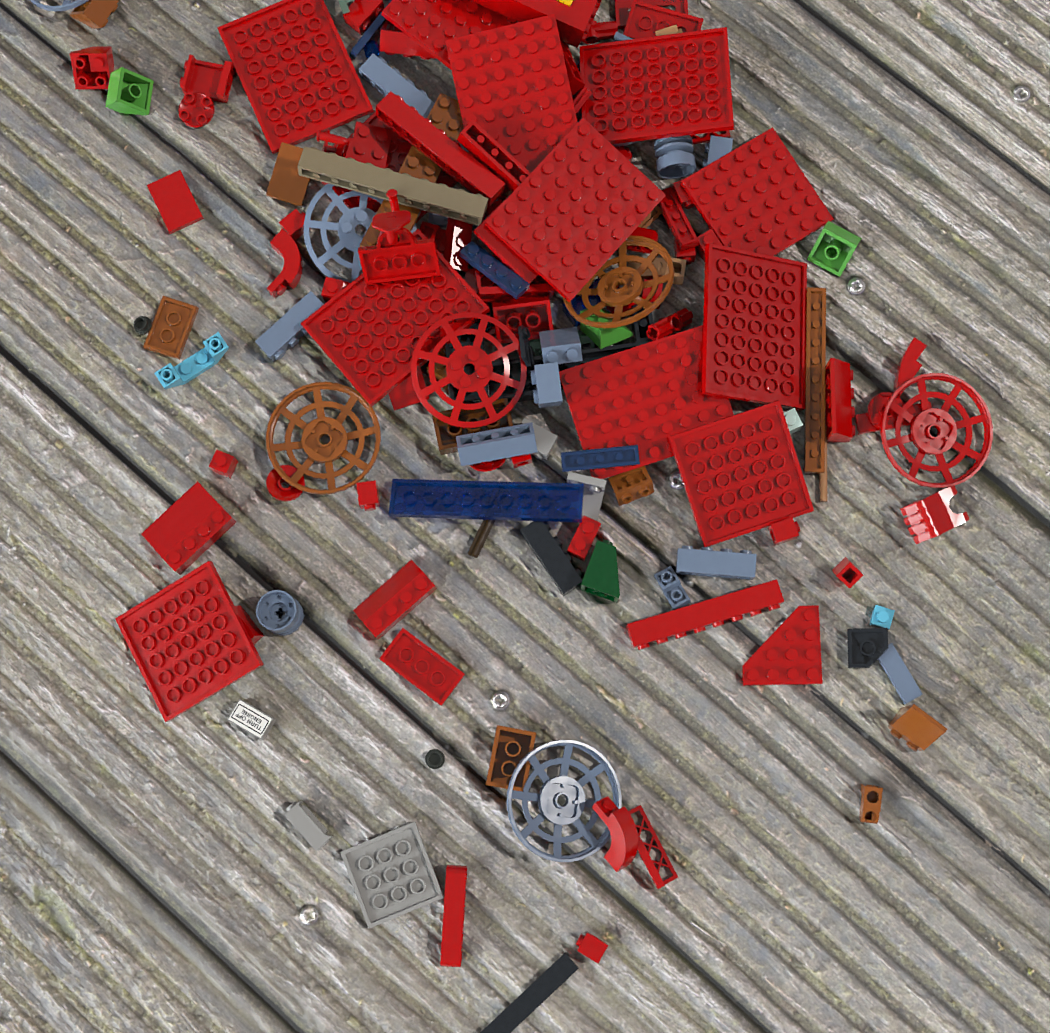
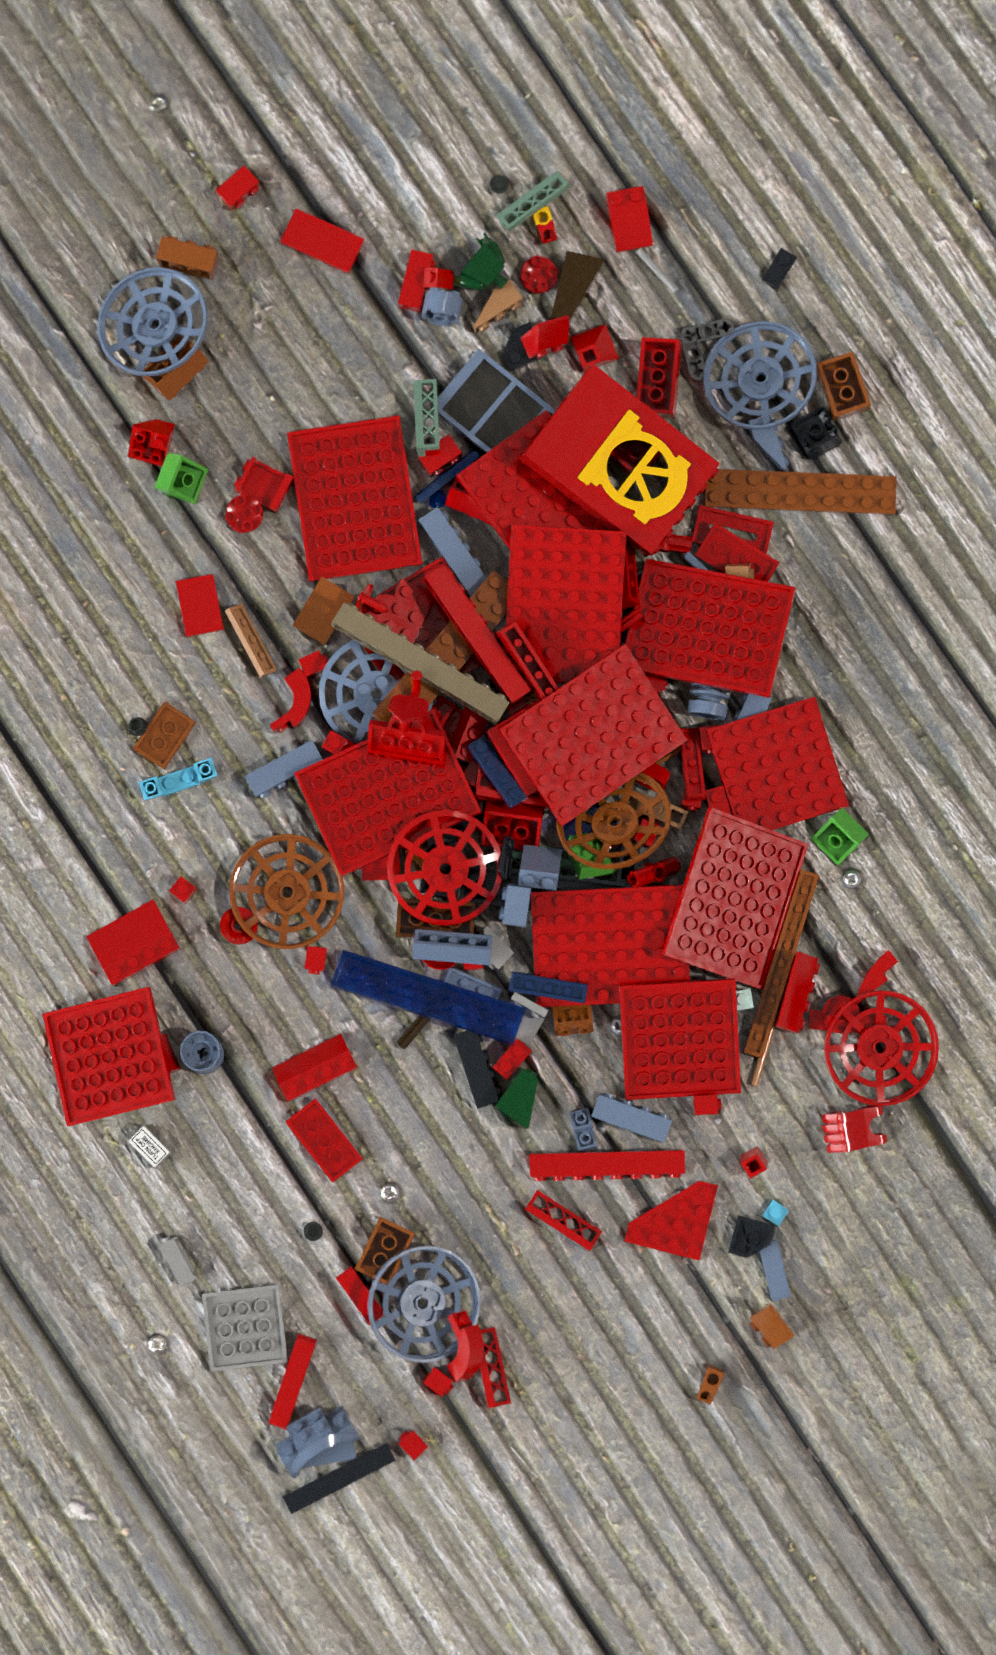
camera: 10 degrees right, 5 degrees up
none -> medium nougat plate [225,604,277,678]
none -> sand blue piece [275,1405,361,1478]
none -> sand blue tile [302,1441,356,1468]
none -> red slope [336,1266,384,1325]
none -> red brick [423,1367,454,1397]
none -> sand blue tile [443,967,503,1007]
none -> red fence [525,1190,602,1251]

